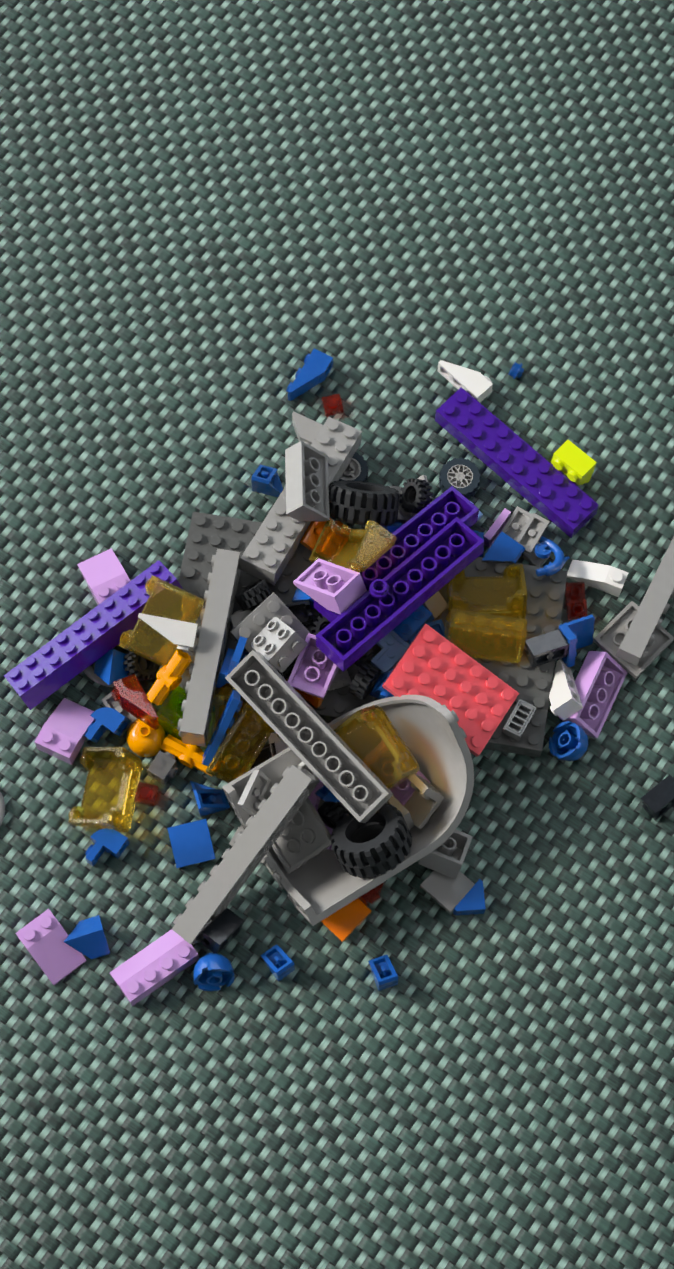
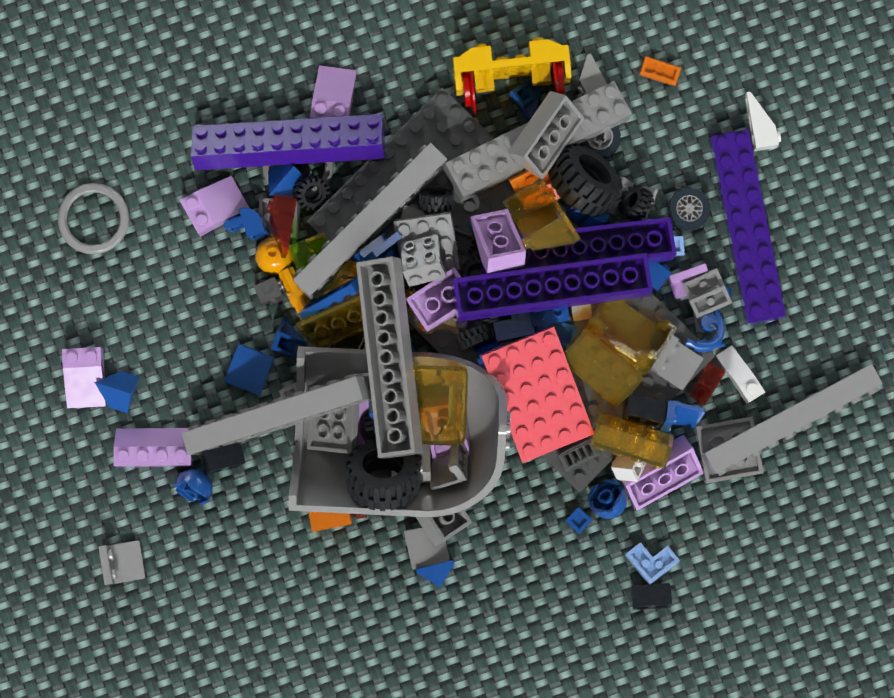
camera: 40 degrees right, 15 degrees up
clear yellow windscreen [68,747,142,833] -> none
blue brick [85,828,130,867] -> none
clear yellow windscreen [119,575,204,667] -> none
clear red plate [134,782,159,806] -> none
white slope [138,613,198,651] -> none
light orange piece [147,649,192,706] -> none
light grey plate [238,769,271,816] -> none
blue slope [260,944,295,982] -> none
blue slope [286,349,333,401] -> none
clear red plate [321,394,344,416] -> none
blue slope [368,955,399,991] -> none
dark purple plate [369,579,389,598] -> none
blue slope [482,531,525,563] -> none
blue plate [508,362,524,379] -> none
neon yellow slope [551,440,597,485] -> none
none -> light grey bracket [98,541,146,585]
none -> yellow piece [453,37,571,114]
none -> blue plate [565,507,592,534]
none -> clear yellow slope [590,412,674,469]
none -> light blue plate [625,542,680,585]
none -> orange plate [639,56,681,86]
none -> light grey bracket [650,335,703,390]

